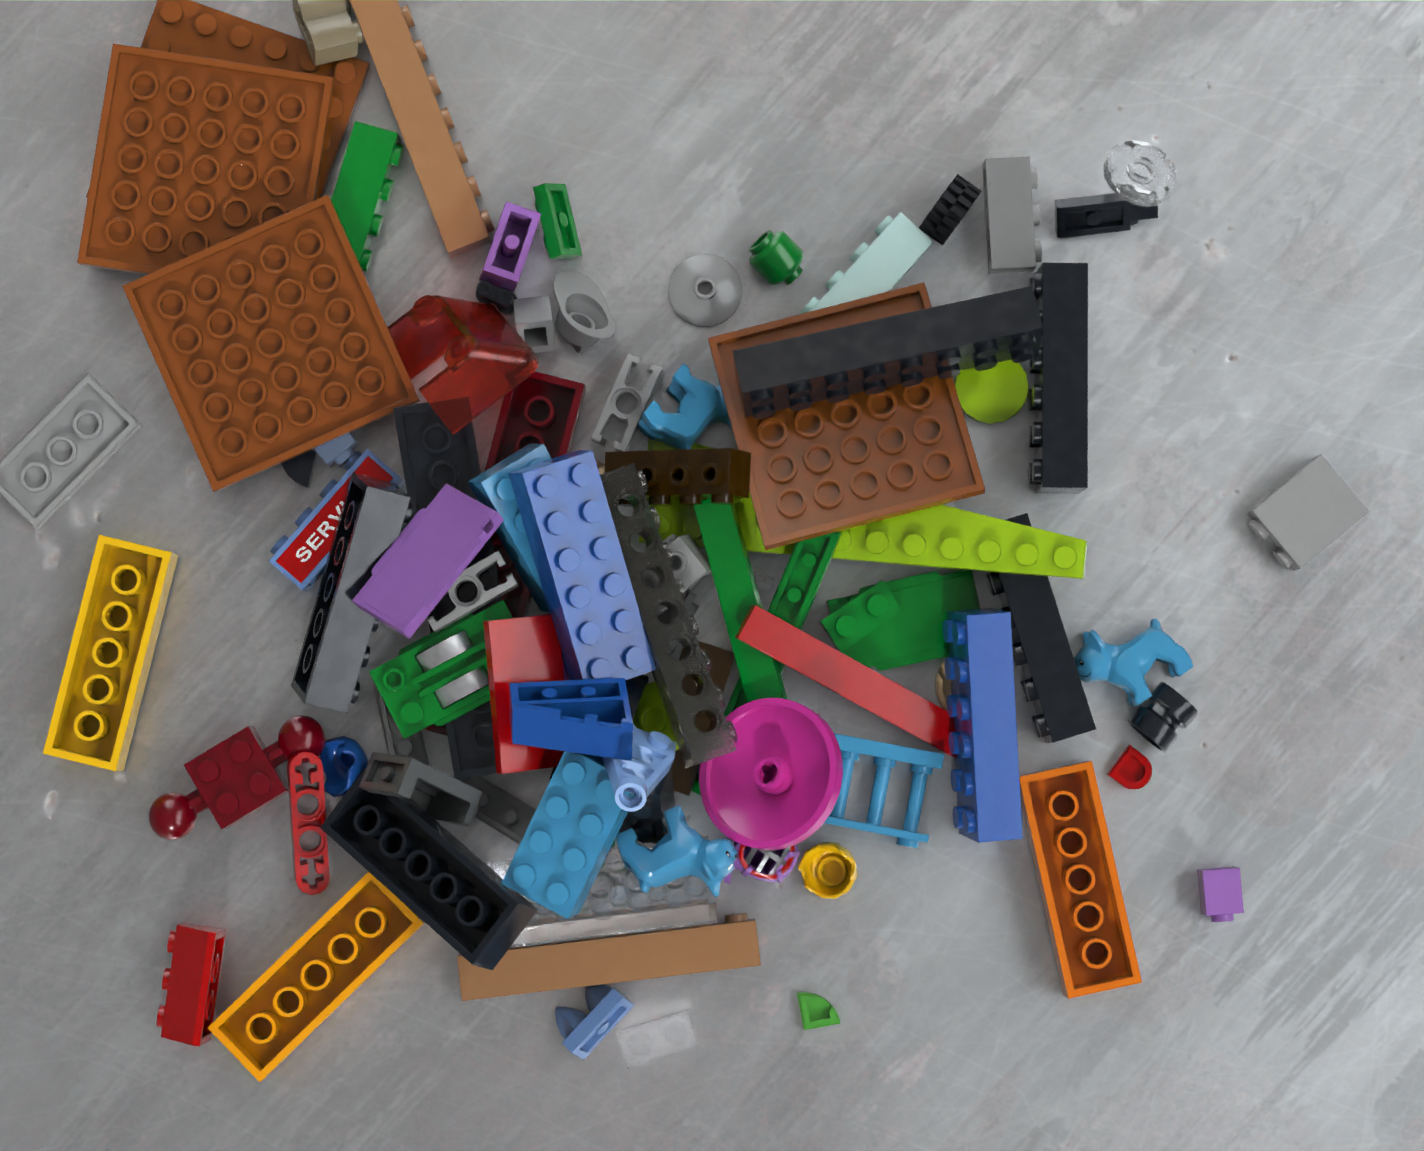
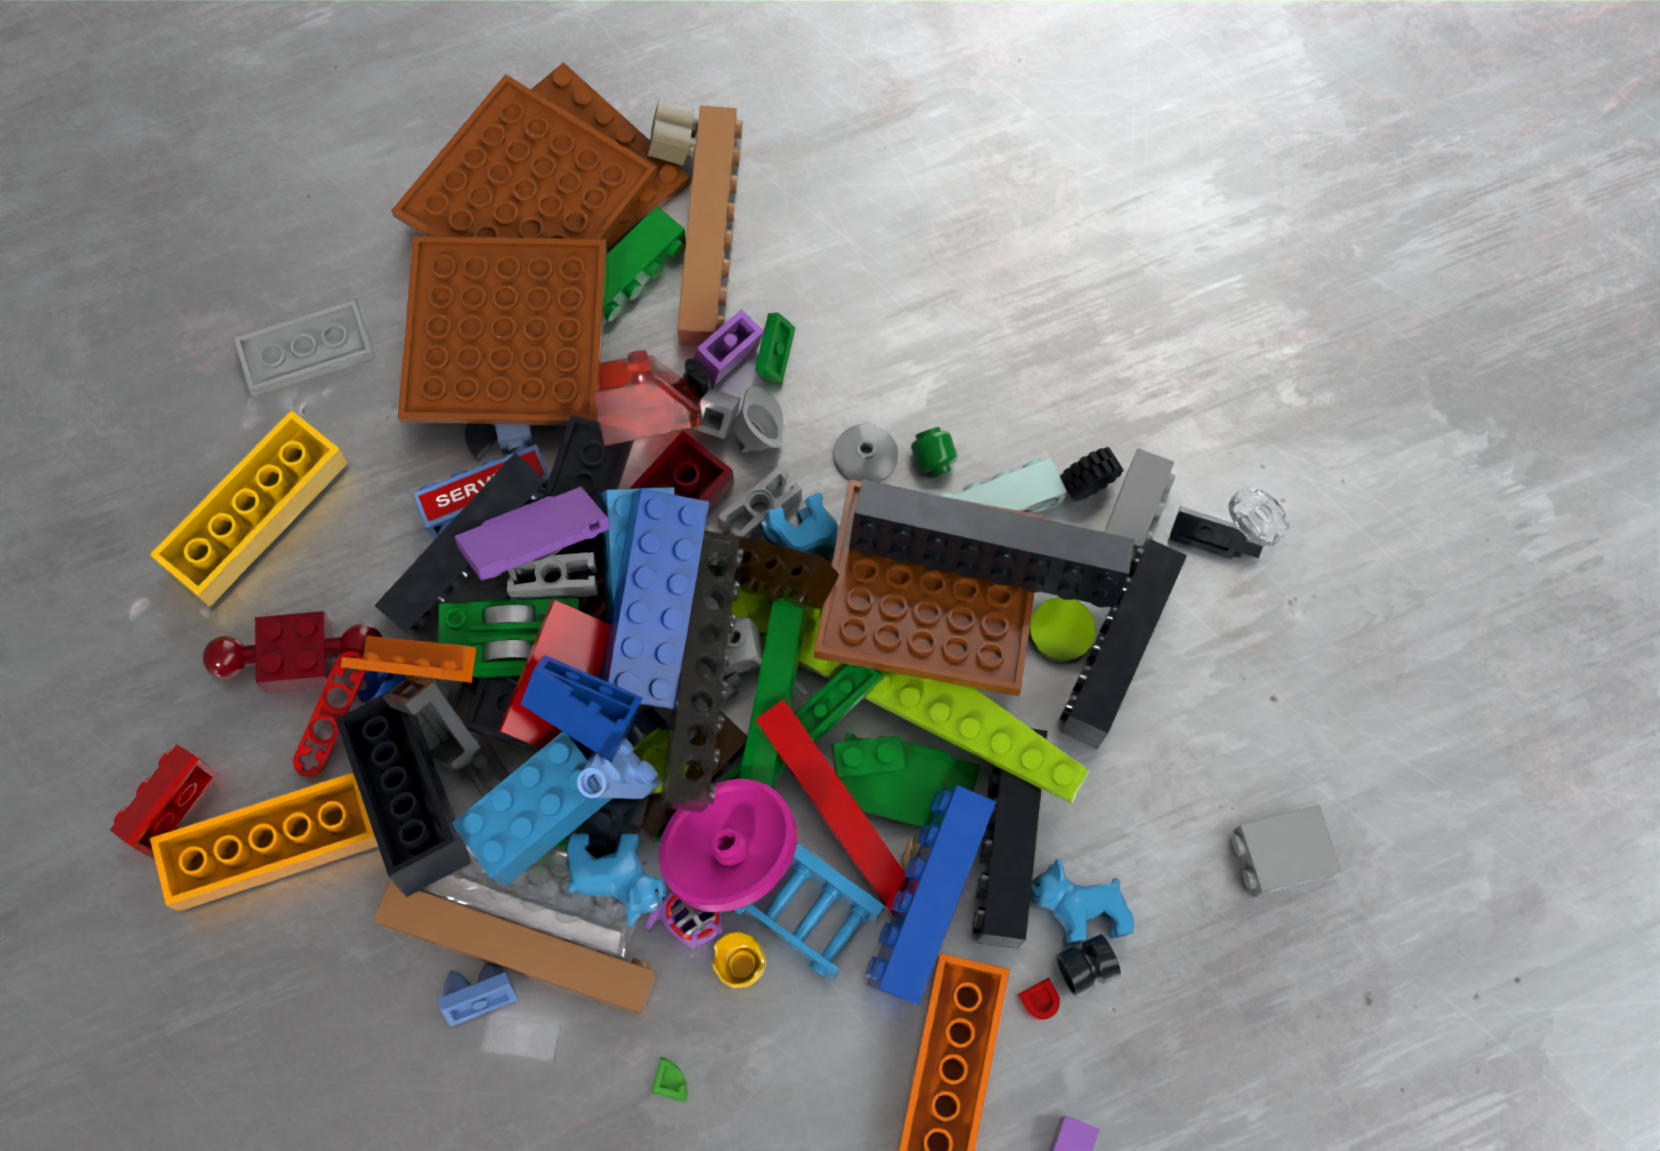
camera: 25 degrees right, 15 degrees down
none -> orange fence [341,636,476,683]

